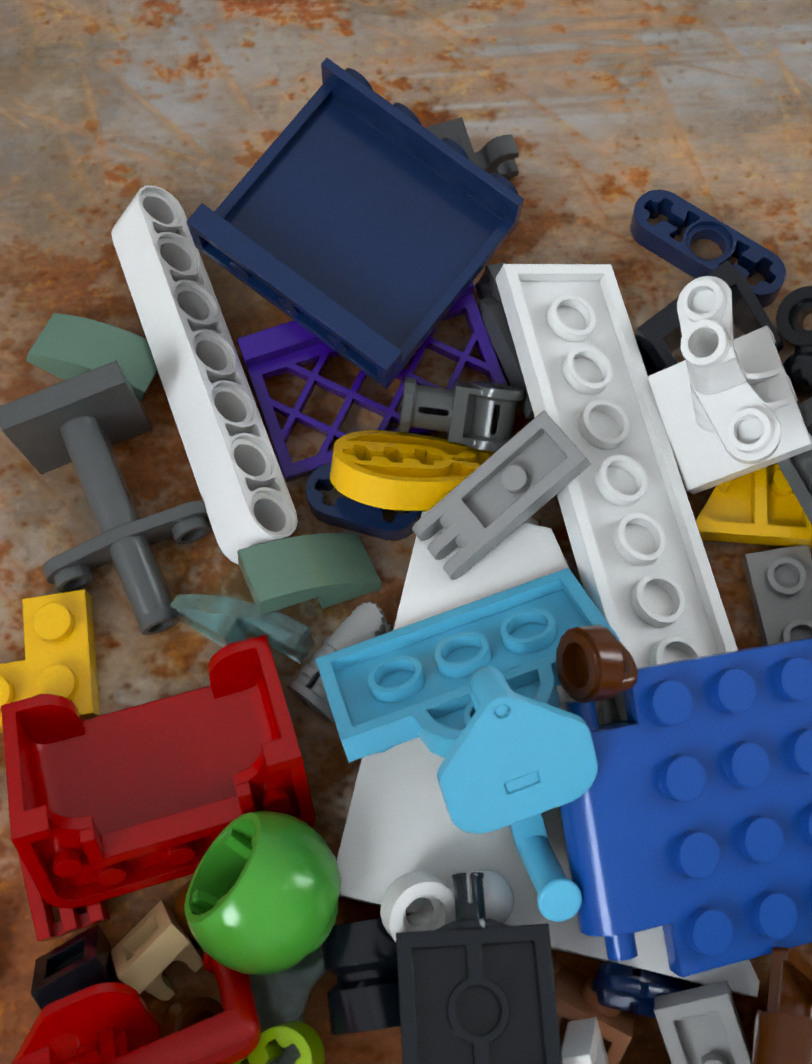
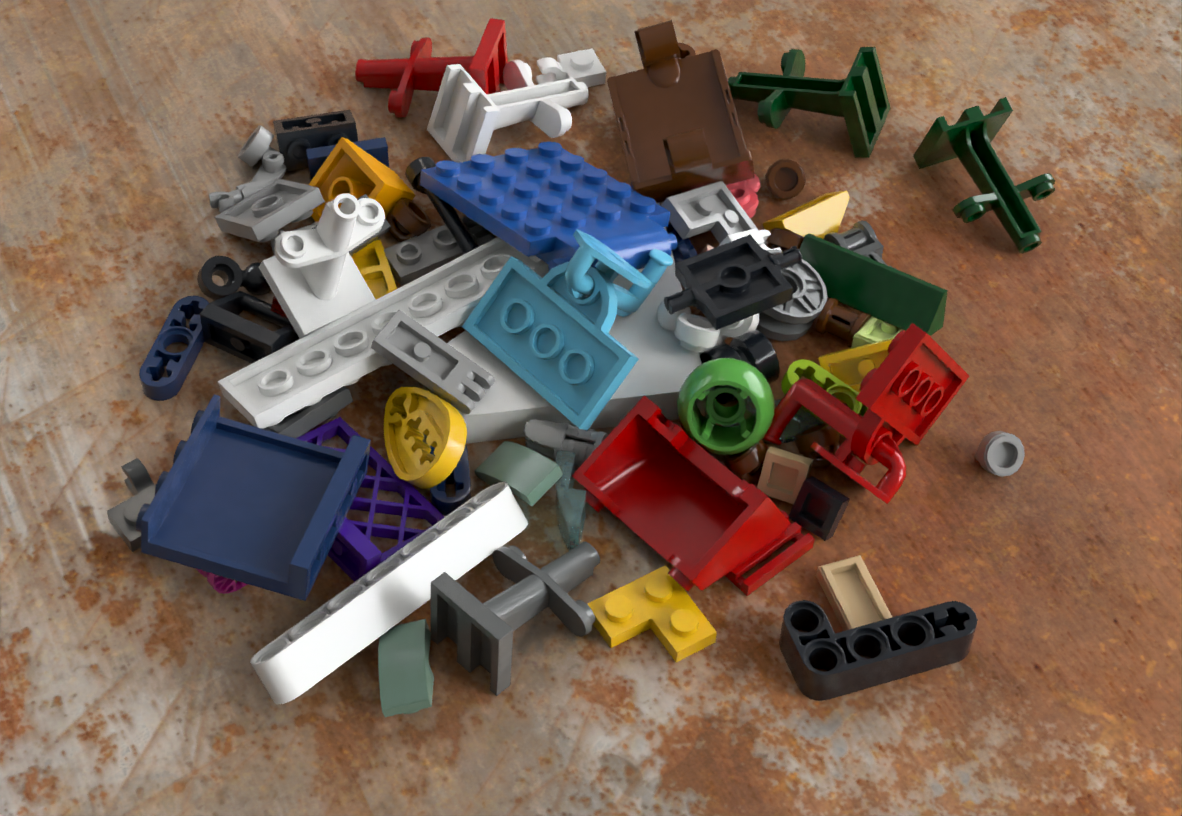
camera: 120 degrees left, 20 degrees down
dark grey connector [398,377,525,452] -> none
reddish brown tile [556,625,638,703] -> none

